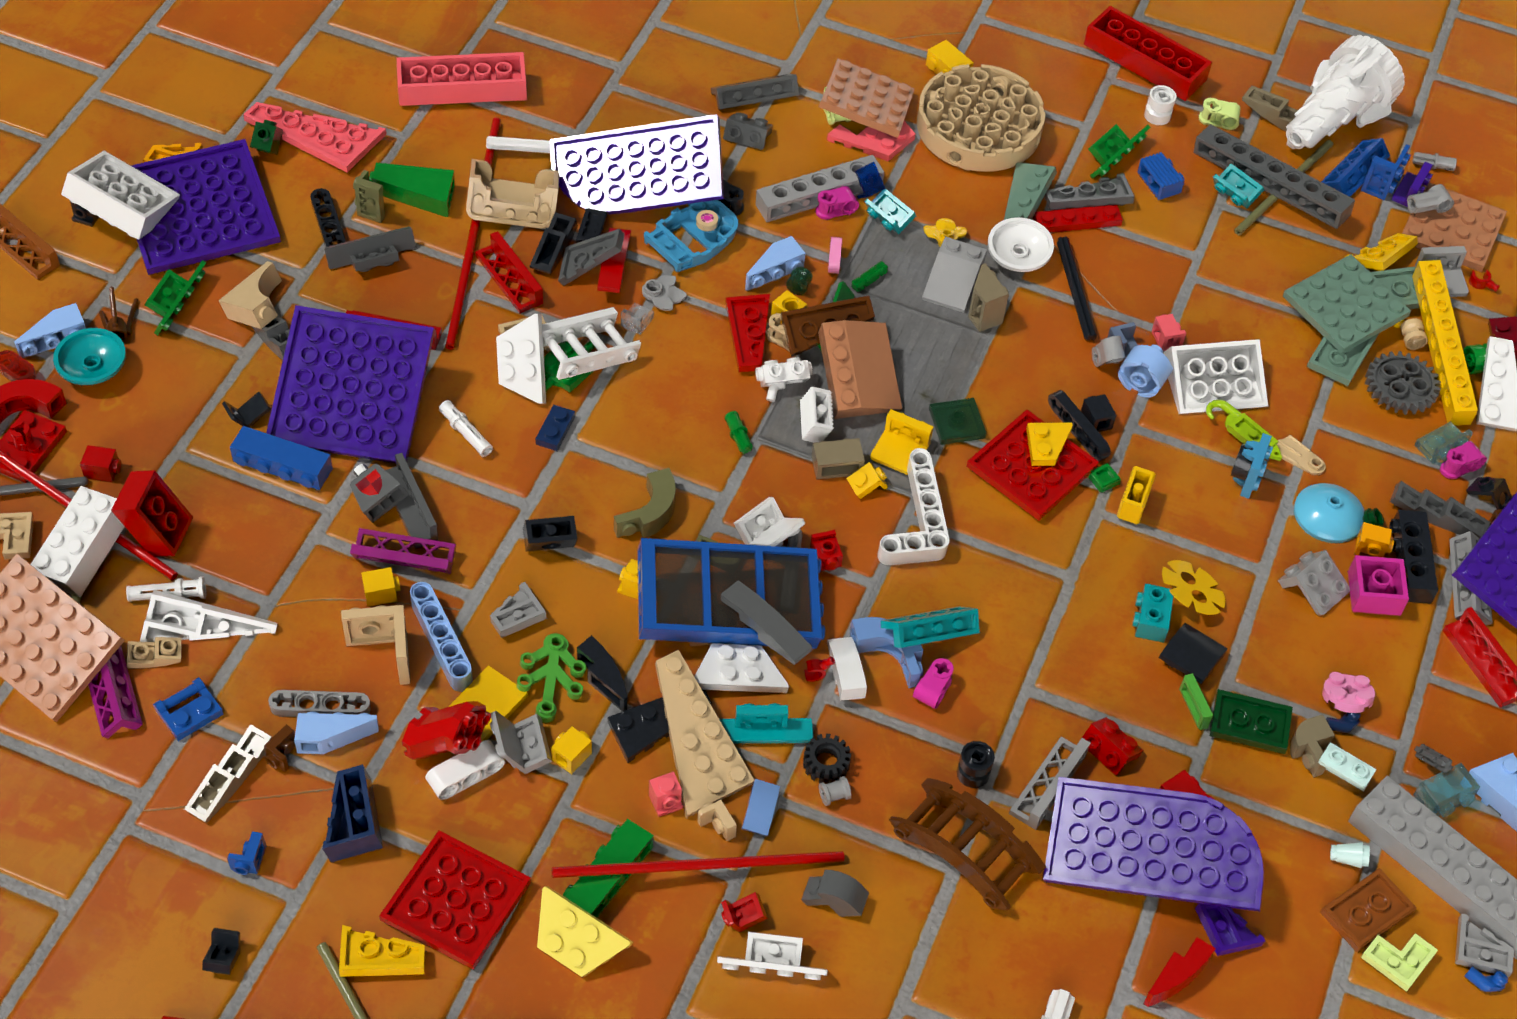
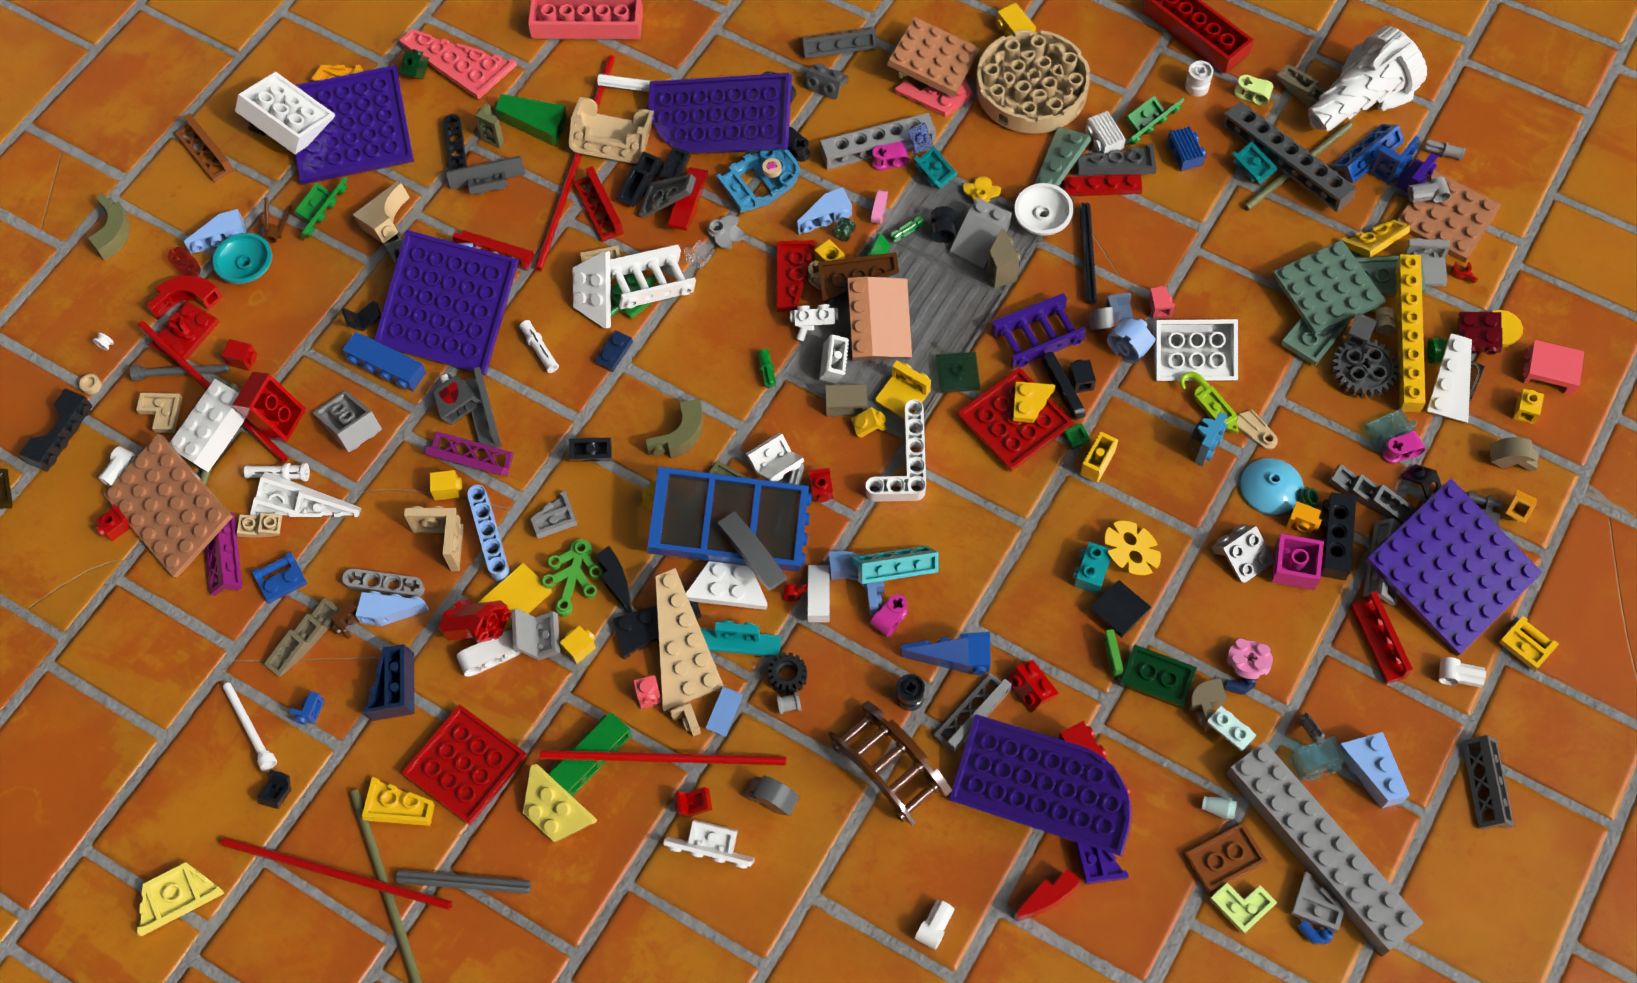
camera: 15 degrees right, 10 degrees up
none -> white piece [223,682,277,771]
none -> light grey slope [313,390,382,453]
none -> blue wedge [901,632,991,675]
none -> black wheel [931,206,956,243]
none -> dark purple fence [991,293,1086,369]
none -> white brick [1085,111,1126,155]
none -> dark grey brick [1345,313,1377,349]

